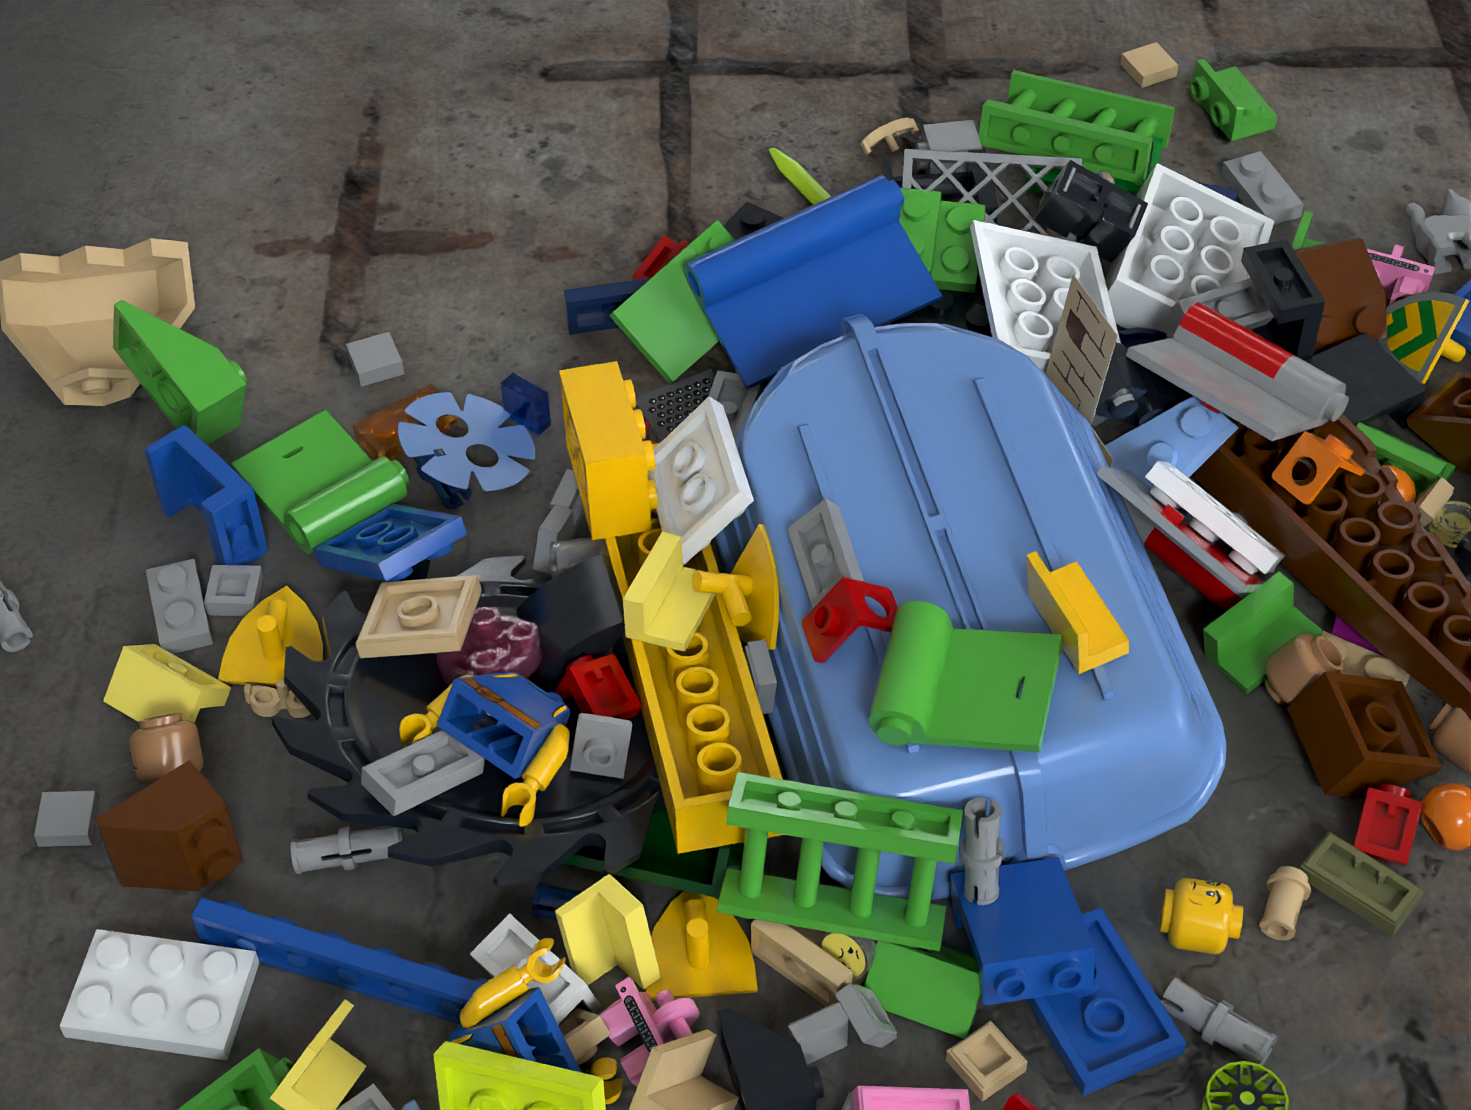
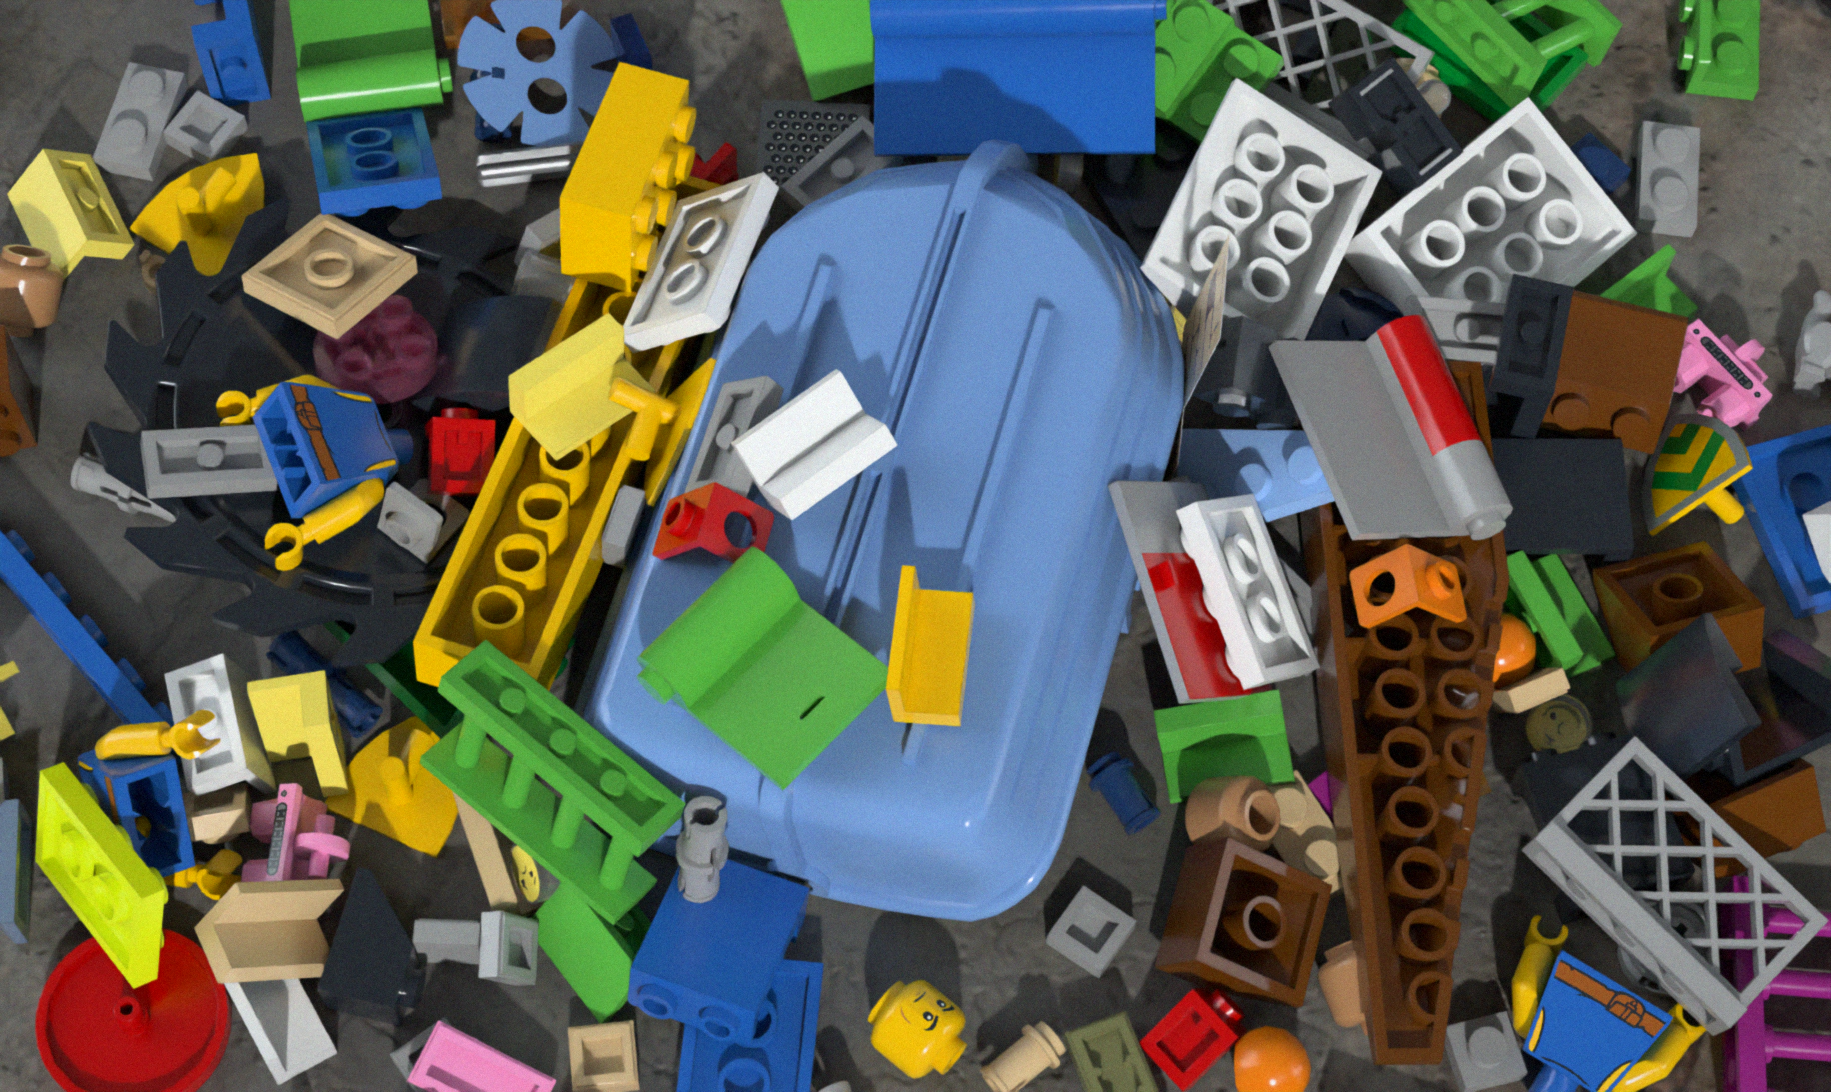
camera: 25 degrees right, 15 degrees up
none -> axle [476,141,584,187]
none -> white panel [731,369,897,520]
none -> light grey tile [1046,885,1137,979]
none -> dark blue pin [1087,751,1161,836]

